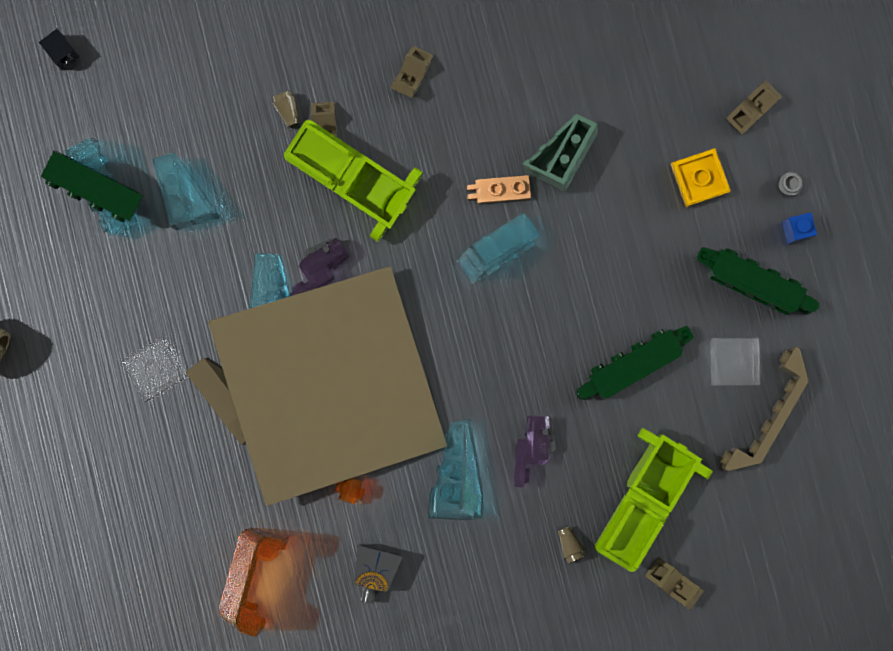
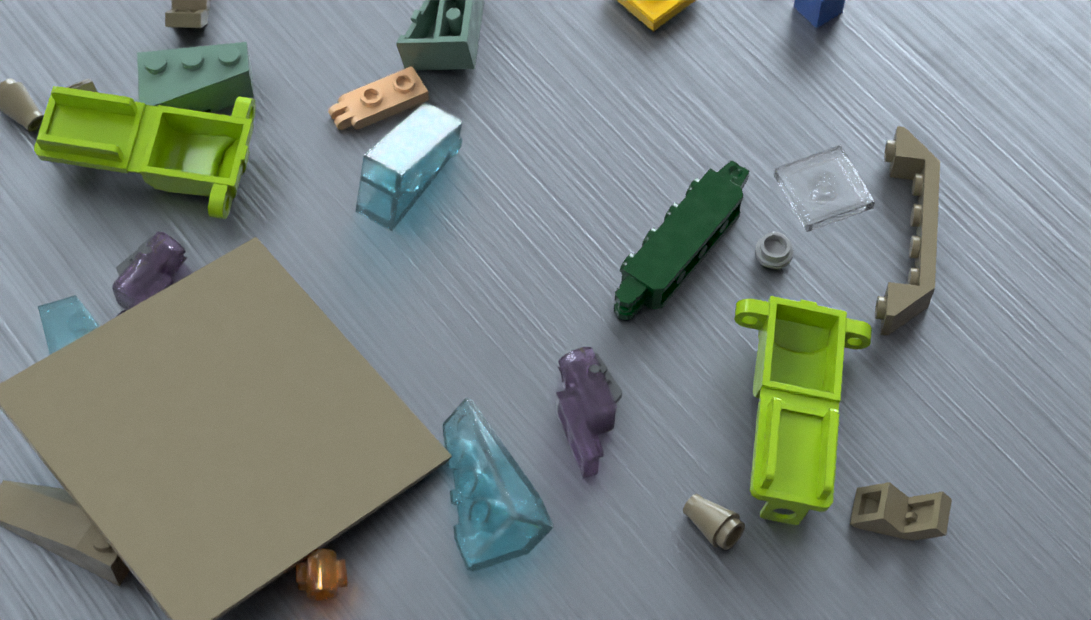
camera: 20 degrees left, 25 degrees down
dark green hinge [695,247,819,315] -> none
none -> sand green wedge [137,42,254,113]
none -> light grey plate [755,232,793,269]

